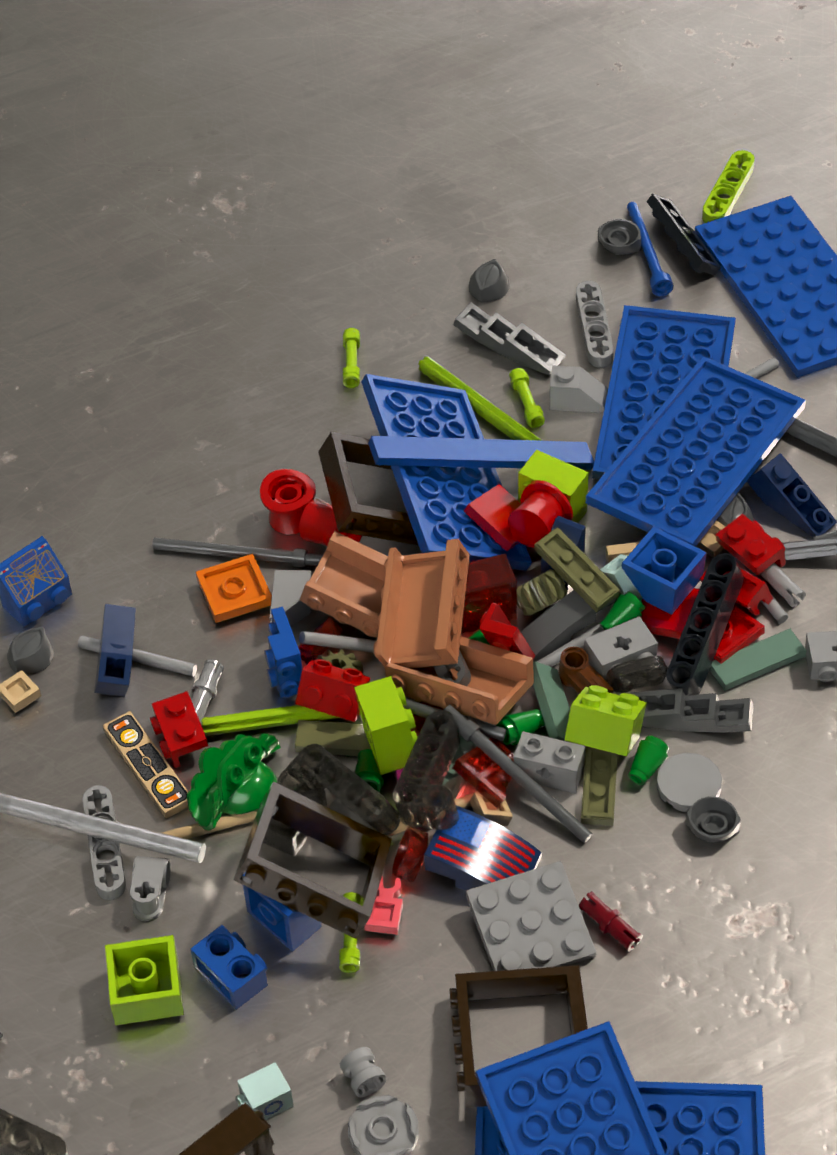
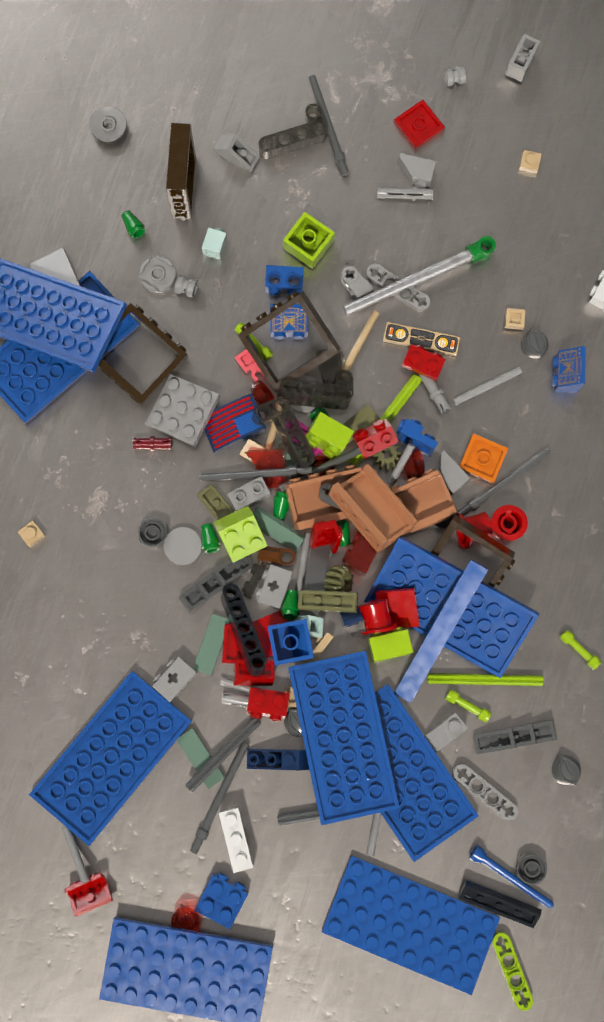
camera: 130 degrees right, 30 degrees up
dark blue slope [94,604,136,697] -> none
green piece [187,733,281,830] -> none

